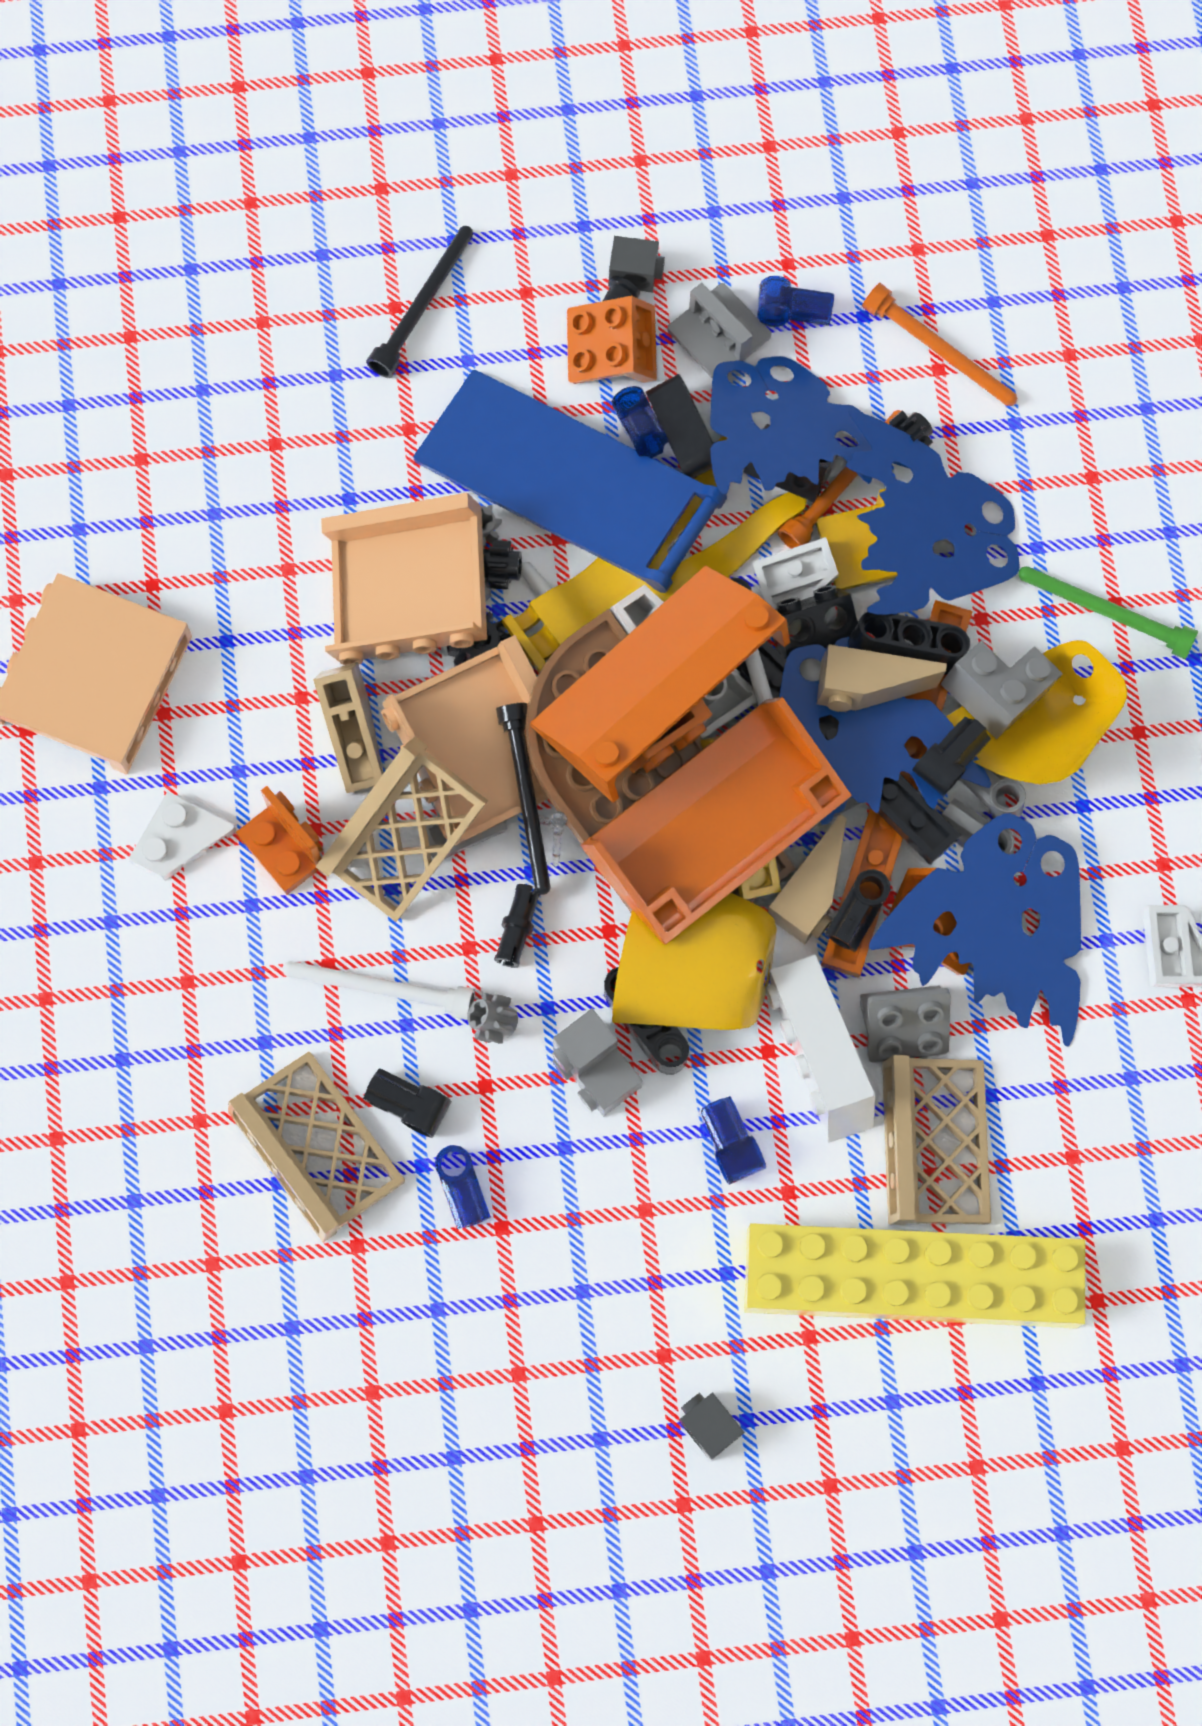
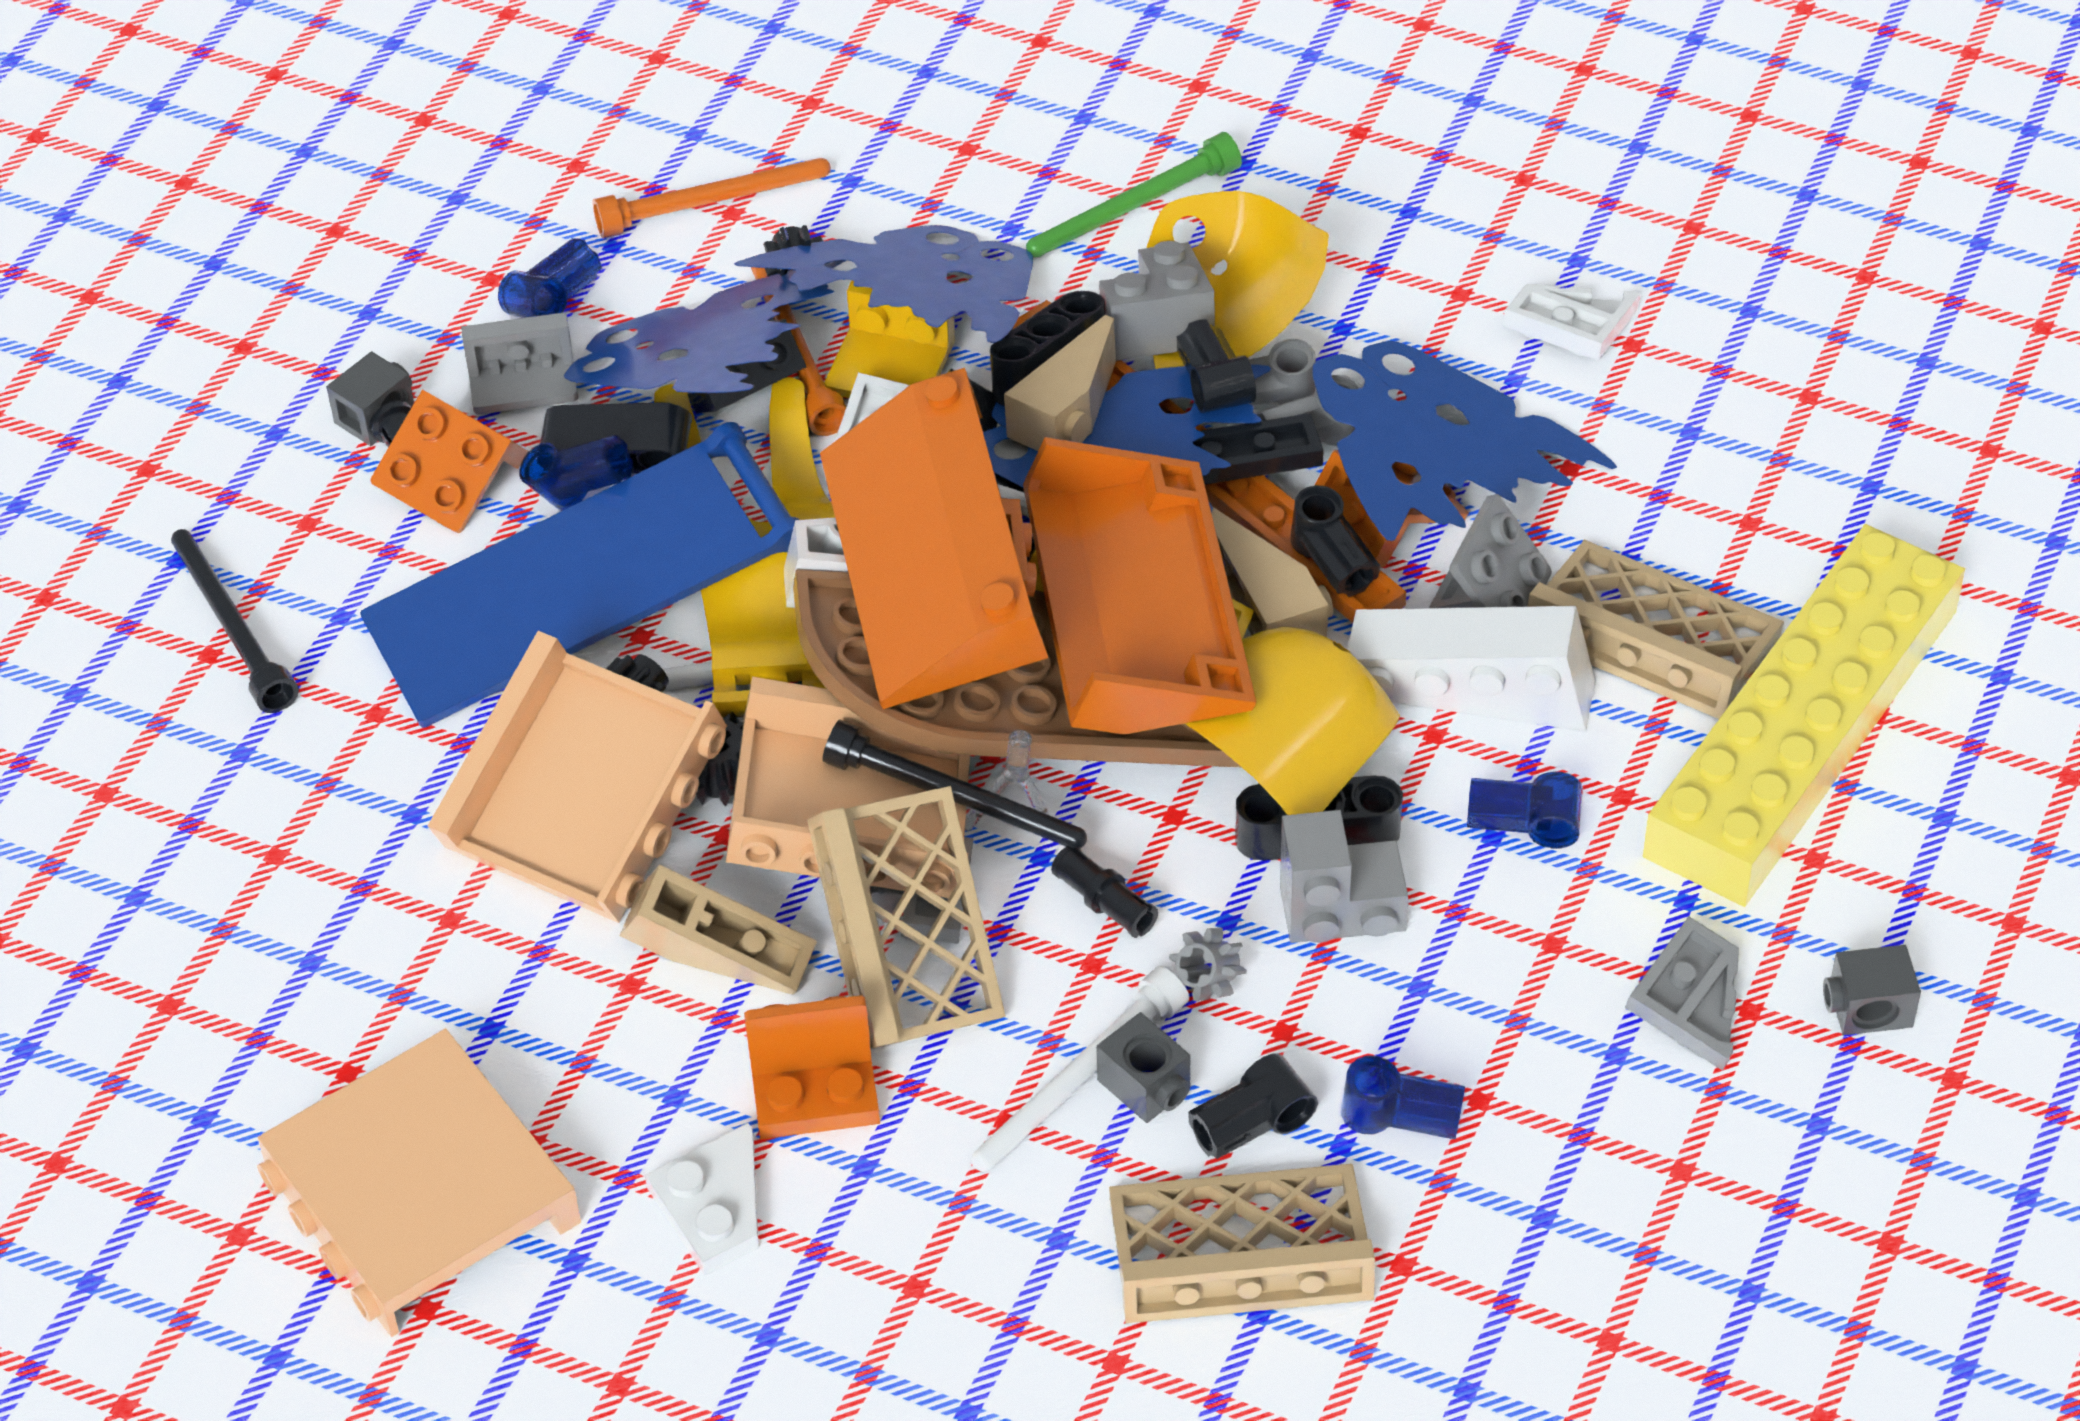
camera: 55 degrees left, 25 degrees down
none -> dark grey brick [1096,1012,1191,1124]
none -> light grey wing [1624,916,1739,1071]

